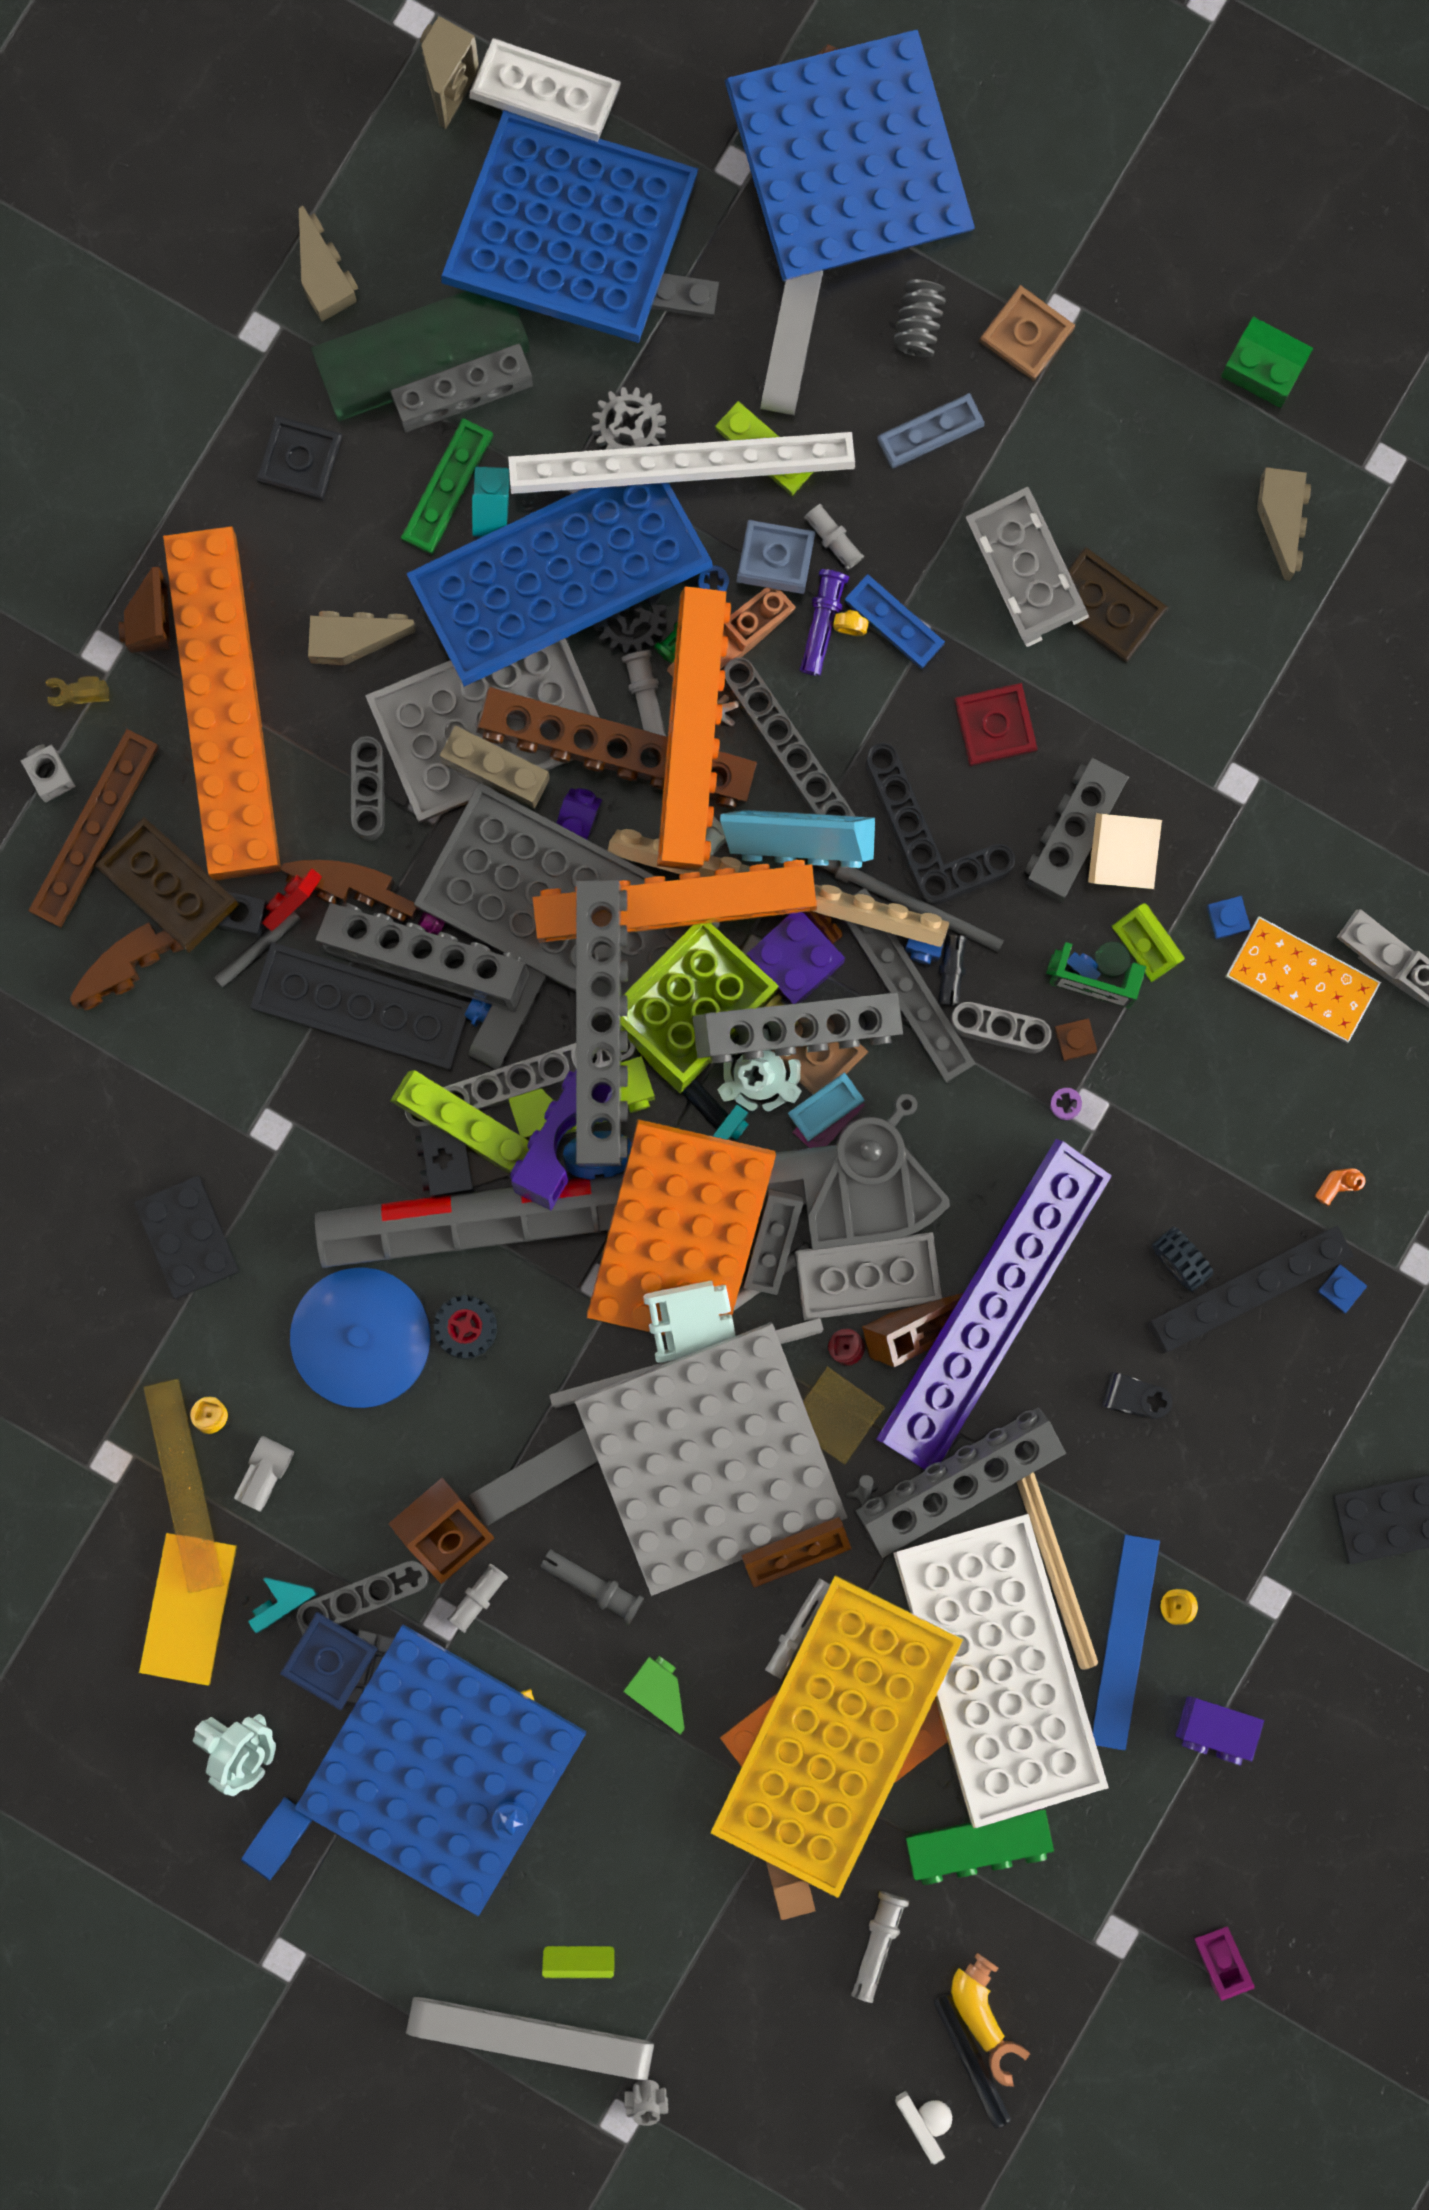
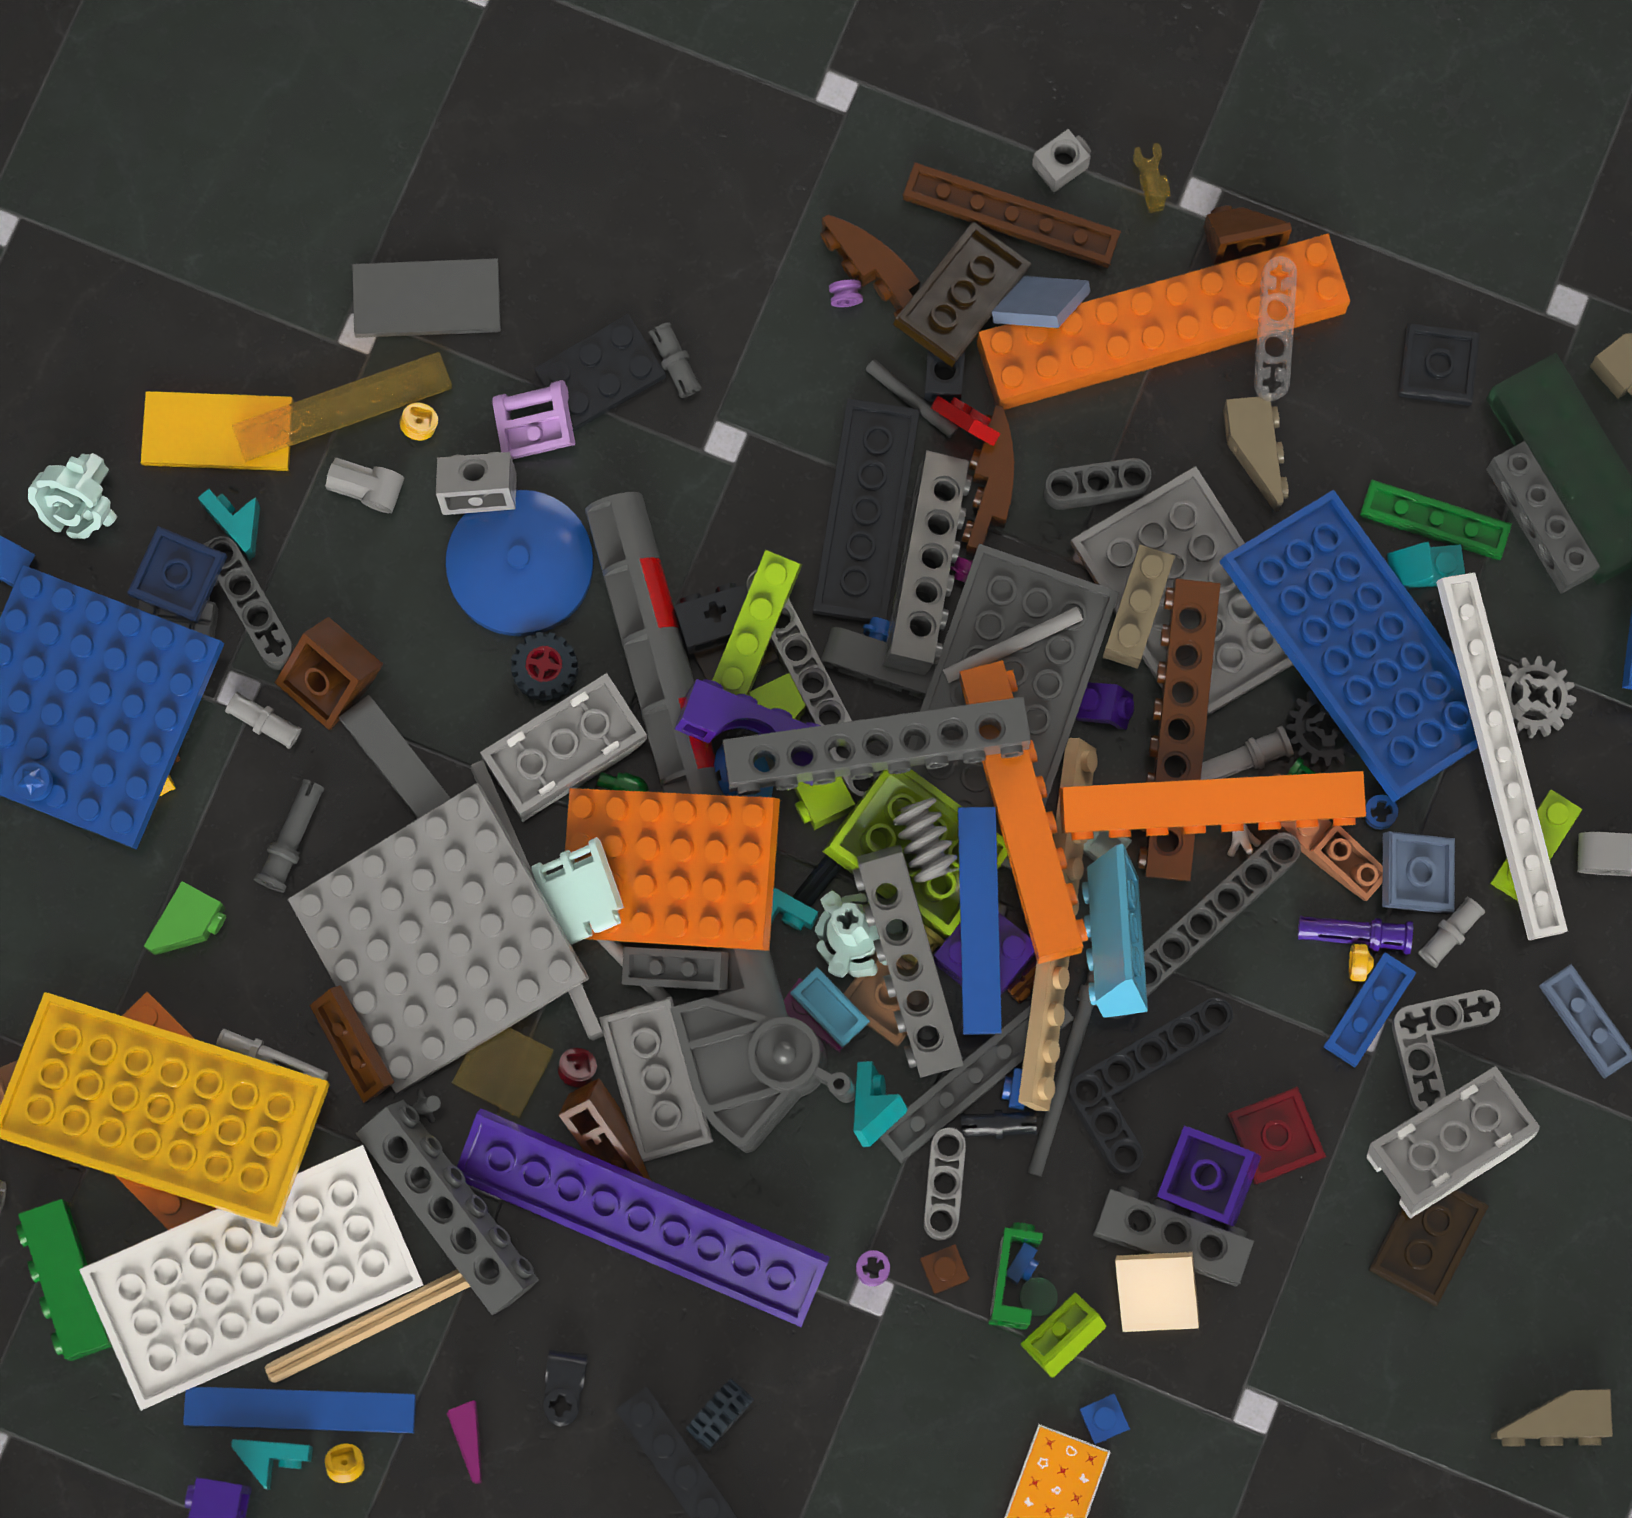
camera: 85 degrees right, 5 degrees down
none -> teal slope [231,1439,313,1490]
none -> dark grey tile [352,258,501,338]
none -> light grey brick [436,452,517,515]
none -> magenta slope [447,1400,482,1484]
none -> light grey piece [480,673,647,822]
none -> lavender plate [492,380,576,460]
none -> green cylinder [596,772,649,792]
none -> dark grey pin [649,322,702,398]
none -> medium lavender bush [829,280,863,307]
none -> teal slope [854,1061,908,1147]
none -> light grey piece [893,798,958,882]
none -> light grey bar [942,607,1083,683]
none -> blue tile [958,807,1002,1035]
none -> sand blue tile [992,276,1091,328]
none -> dark purple brick [1157,1125,1261,1227]
none -> clear beam [1254,256,1297,401]
none -> light grey beam [1392,990,1500,1113]

